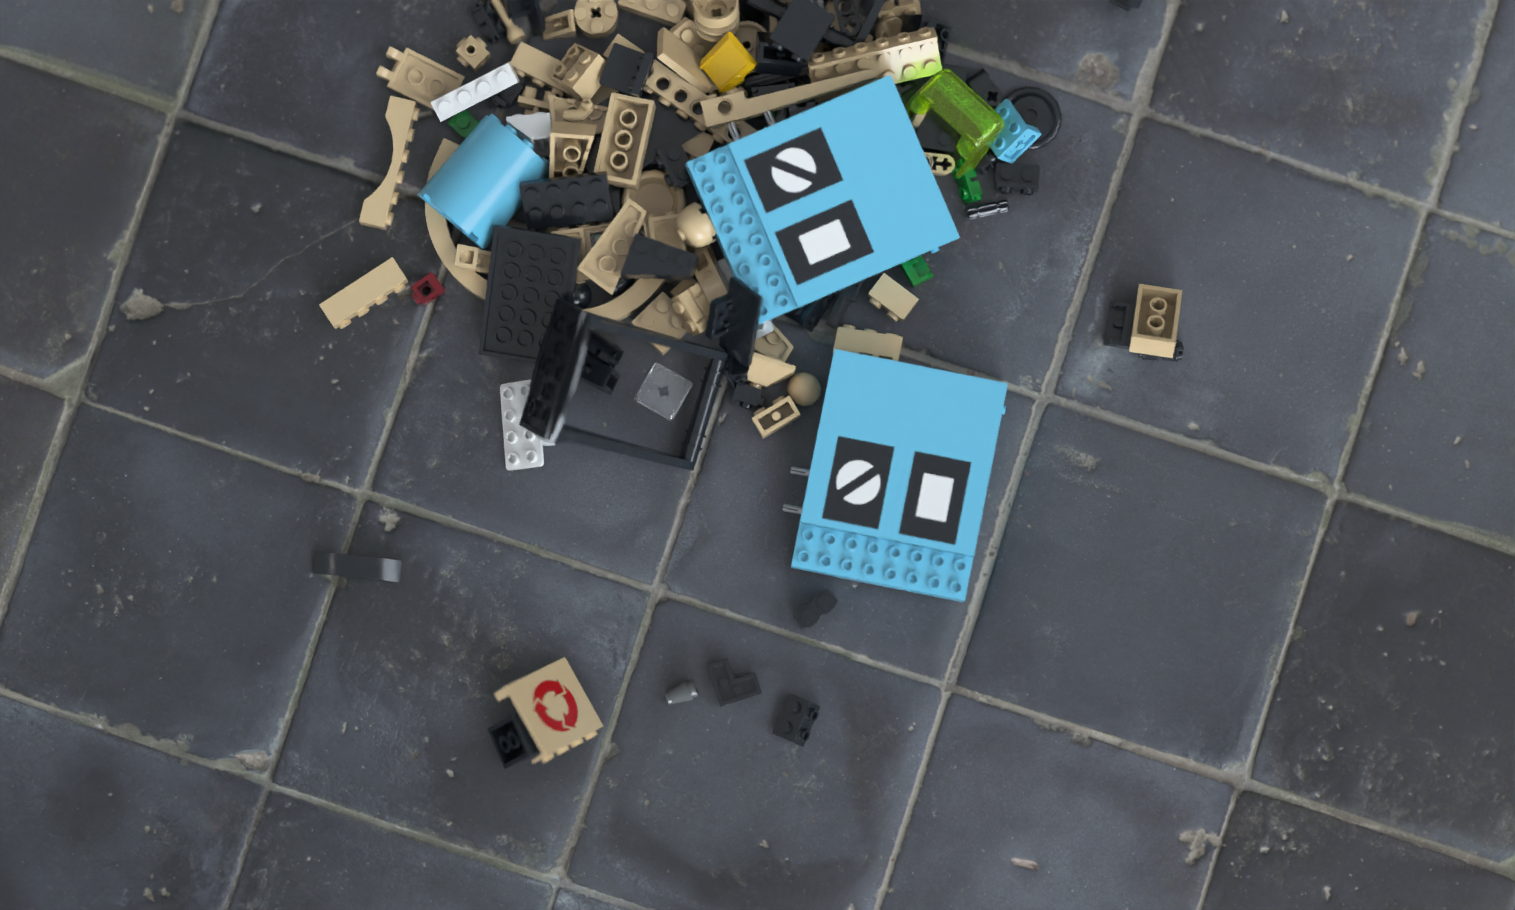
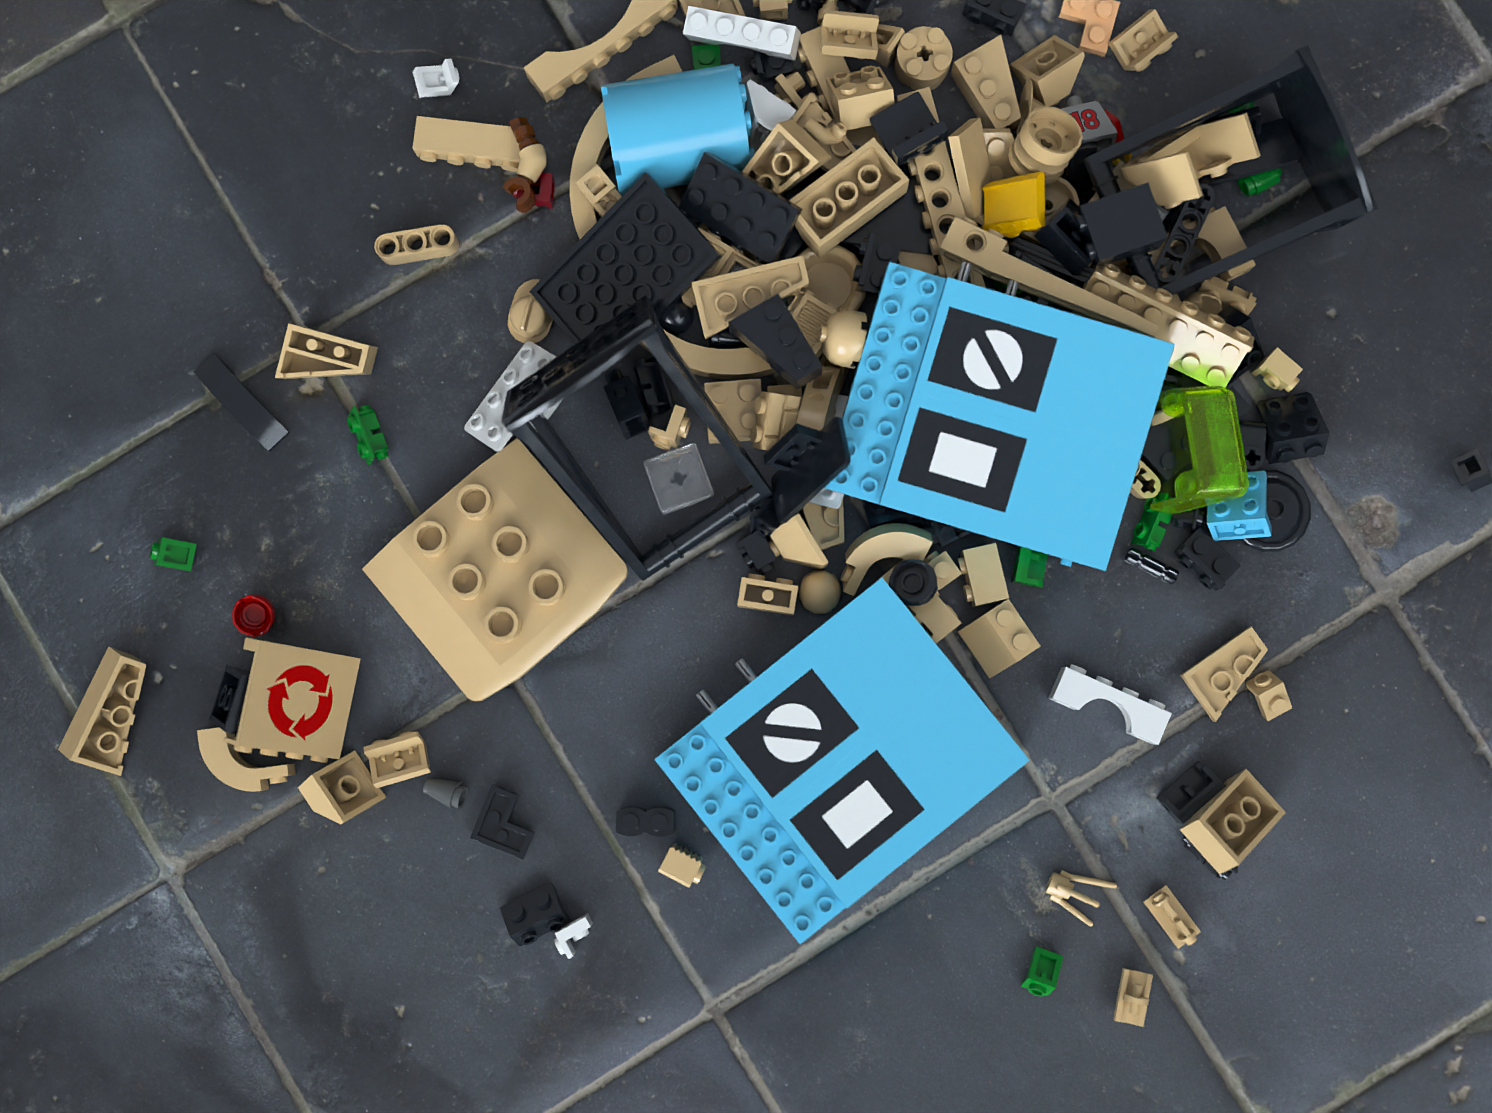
camera: 45 degrees right, 0 degrees up
none -> tan wedge [58,646,147,776]
none -> green bracket [150,537,197,572]
none -> tan arch [197,728,296,792]
none -> red hair [232,594,276,637]
none -> tan wedge [275,323,378,379]
none -> tan slope [298,751,386,824]
none -> green hinge [347,405,389,466]
none -> tan piece [362,438,628,701]
none -> tan bracket [363,732,431,788]
none -> tan beam [374,225,459,265]
none -> white bracket [413,58,459,98]
none -> reddish brown piece [502,117,546,213]
none -> tan piece [508,279,553,343]
none -> white bracket [554,913,593,959]
none -> tan bracket [648,405,691,451]
none -> tan brick [658,843,706,887]
none -> tan bracket [820,10,879,60]
none -> tan arch [840,523,933,596]
none -> black piece [889,559,938,606]
none -> tan brick [923,551,962,591]
none -> tan slope [958,599,1040,679]
none -> green bracket [1021,946,1063,996]
none -> tan plant [1045,870,1117,927]
none -> white arch [1048,664,1172,745]
none -> tan hips [1113,968,1153,1027]
none -> tan hinge [1143,885,1201,949]
none -> tan wing [1180,626,1268,722]
none -> tan bracket [1245,670,1292,721]
none -> tan brick [1251,347,1303,392]
none -> black bracket [1257,392,1330,464]

